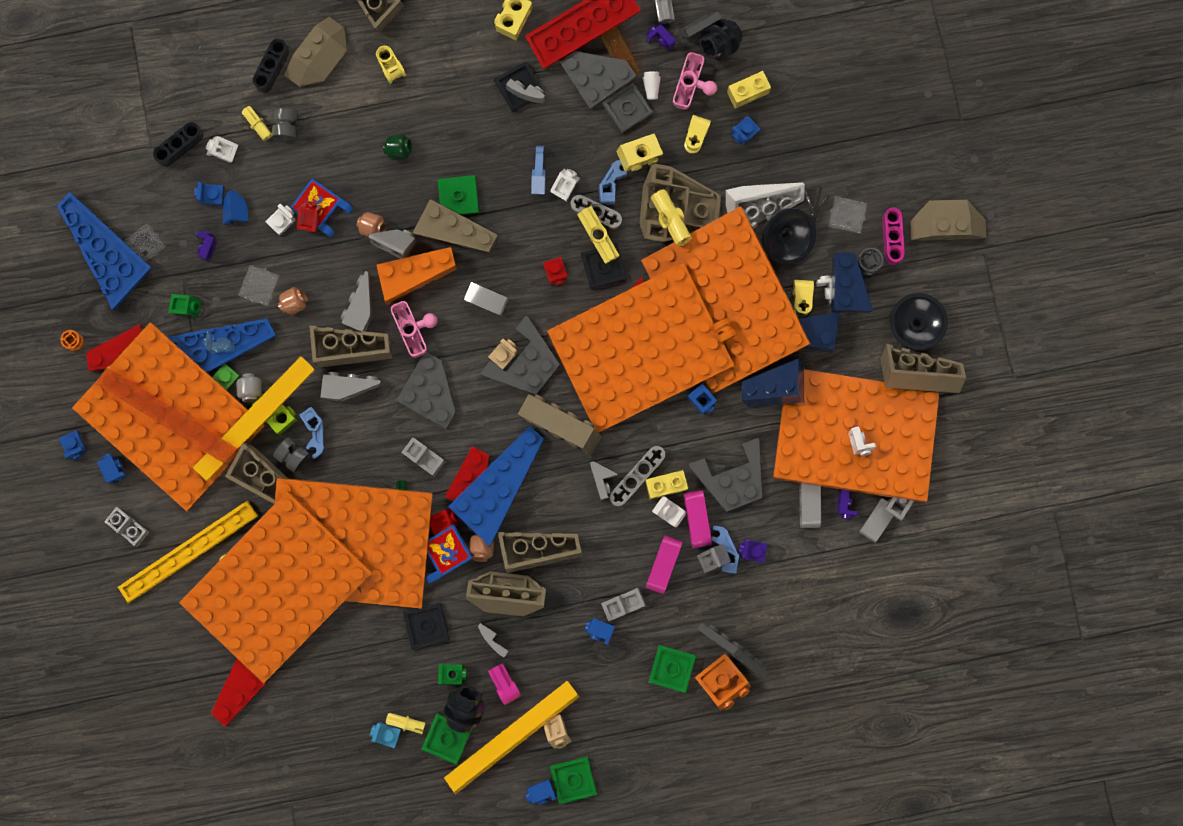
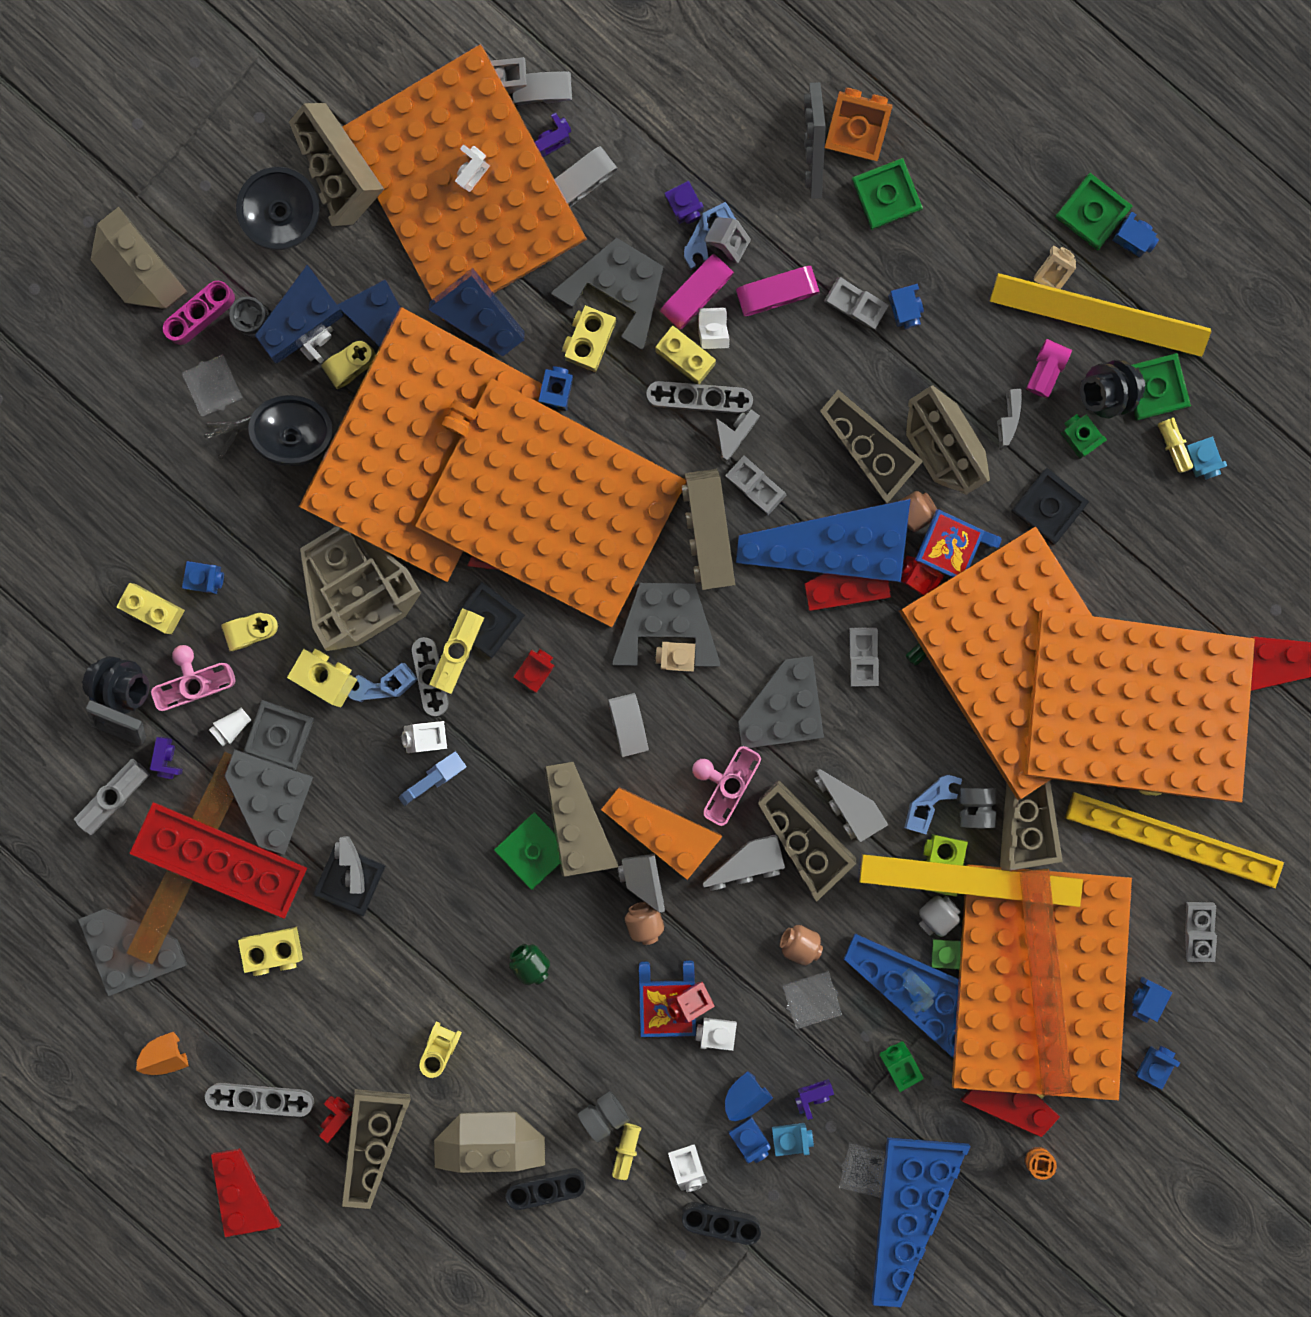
camera: 125 degrees left, 5 degrees up
light yellow piece [651,189,692,247] -> none
white wedge [726,183,805,229] -> none
none -> light yellow brick [562,305,616,372]
none -> light grey slope [725,456,787,516]
none -> dark azure bracket [772,1123,814,1156]

